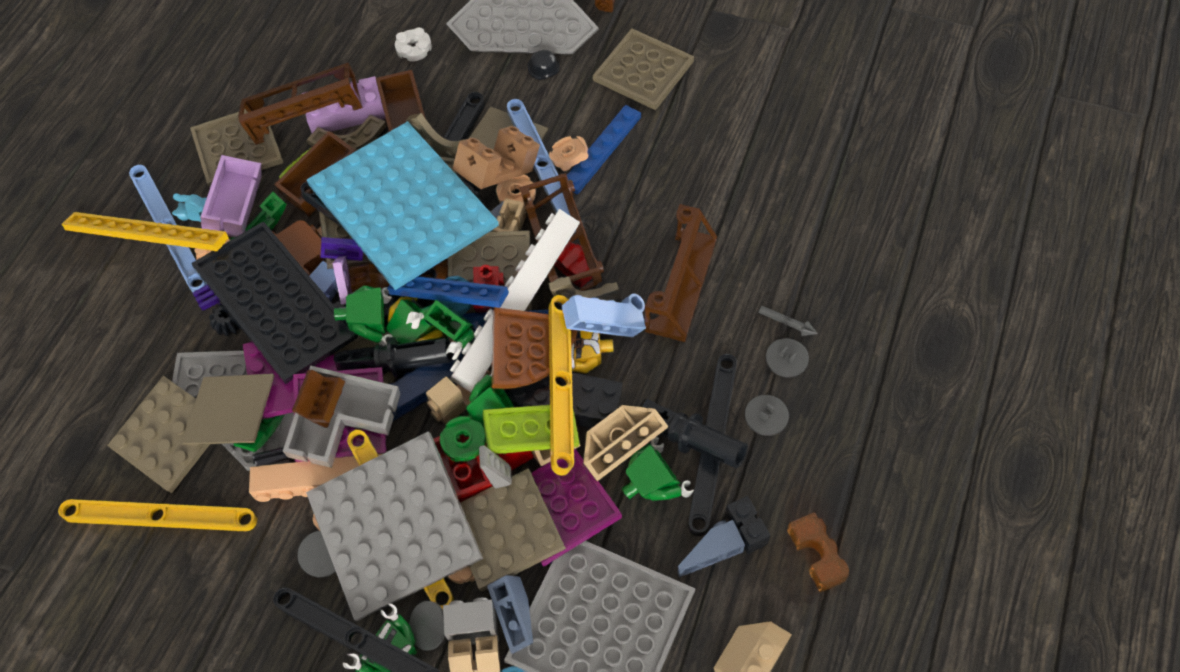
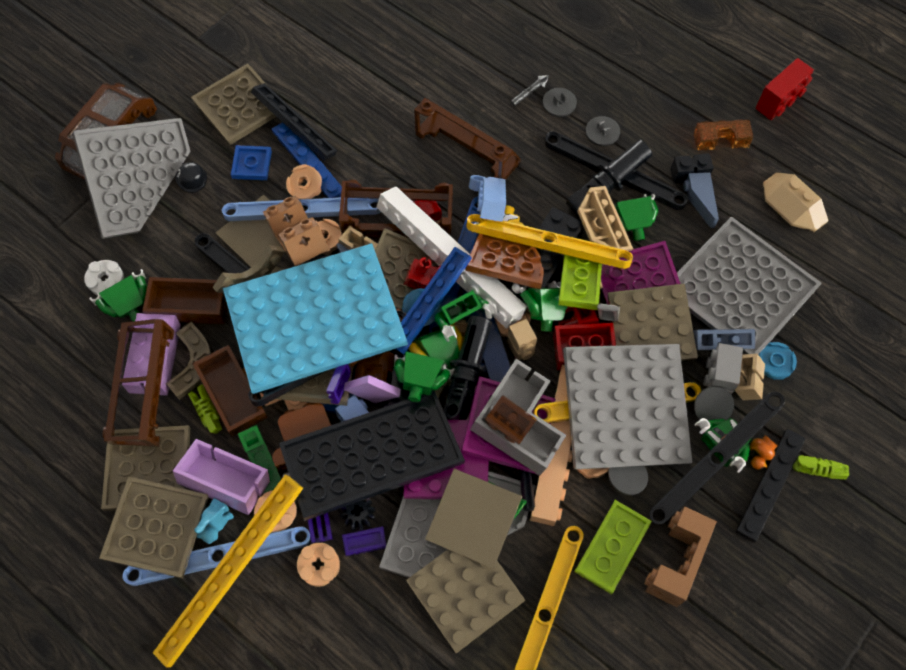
camera: 75 degrees left, 5 degrees up
green plate [440,416,486,462] -> none
dark tan plate [549,276,622,306] -> none
none -> green torso [89,269,147,322]
none -> dark tan plate [99,476,209,579]
none -> blue plate [231,145,272,180]
none -> black plate [251,83,337,161]
none -> light nougat plate [297,543,340,587]
none -> dark purple tile [342,526,387,556]
none -> lime plate [574,500,652,595]
none -> medium nougat plate [644,506,717,607]
none -> red brick [755,58,814,120]

